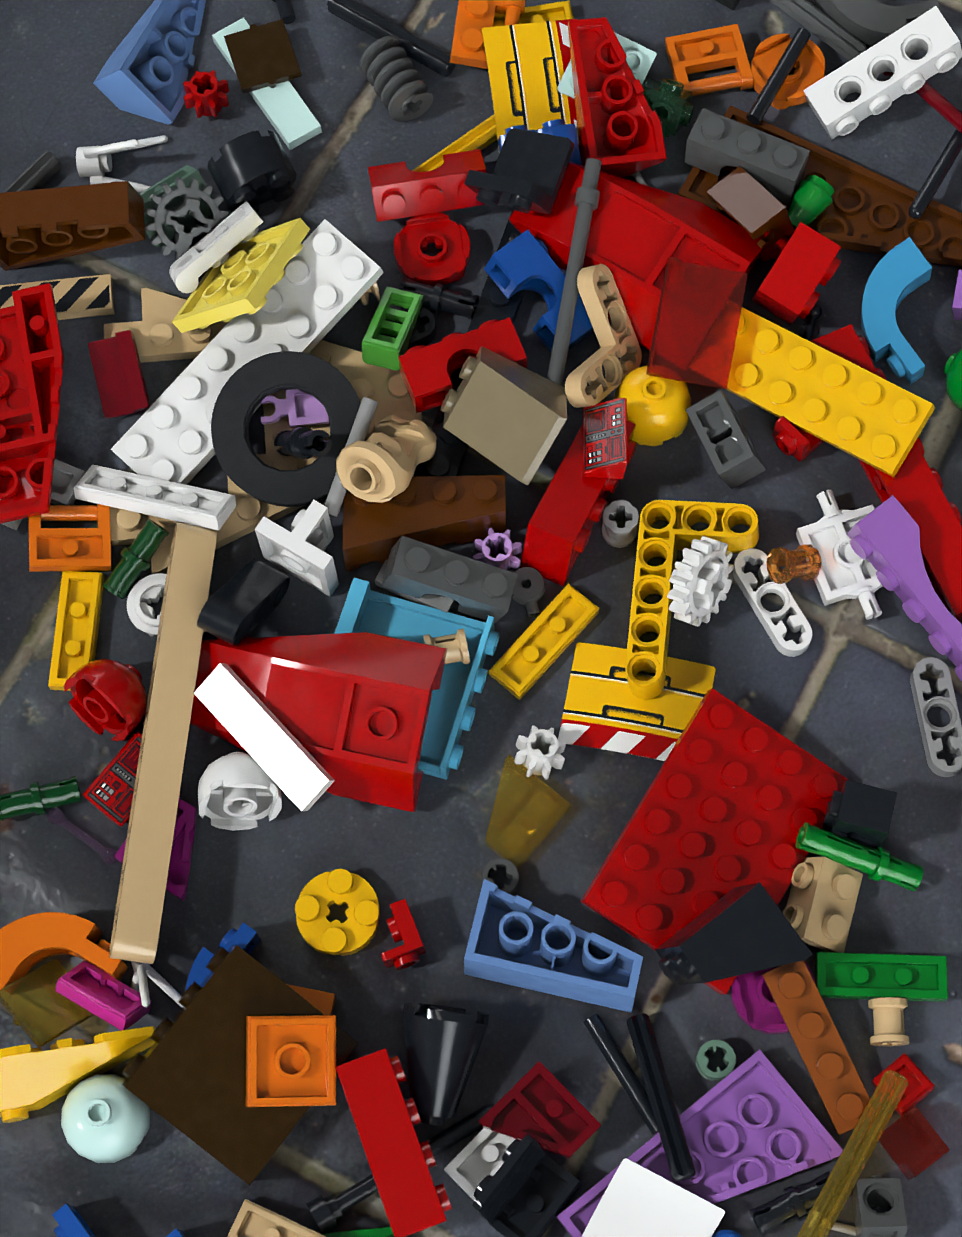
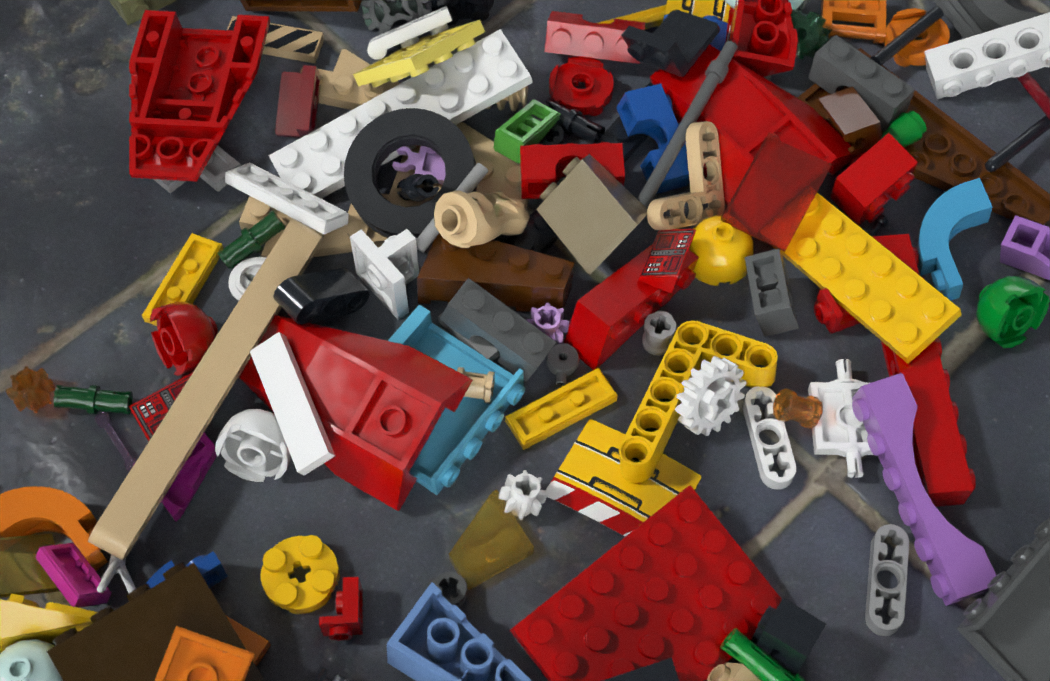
camera: 15 degrees right, 10 degrees down
orange plate [28,503,111,572] -> none

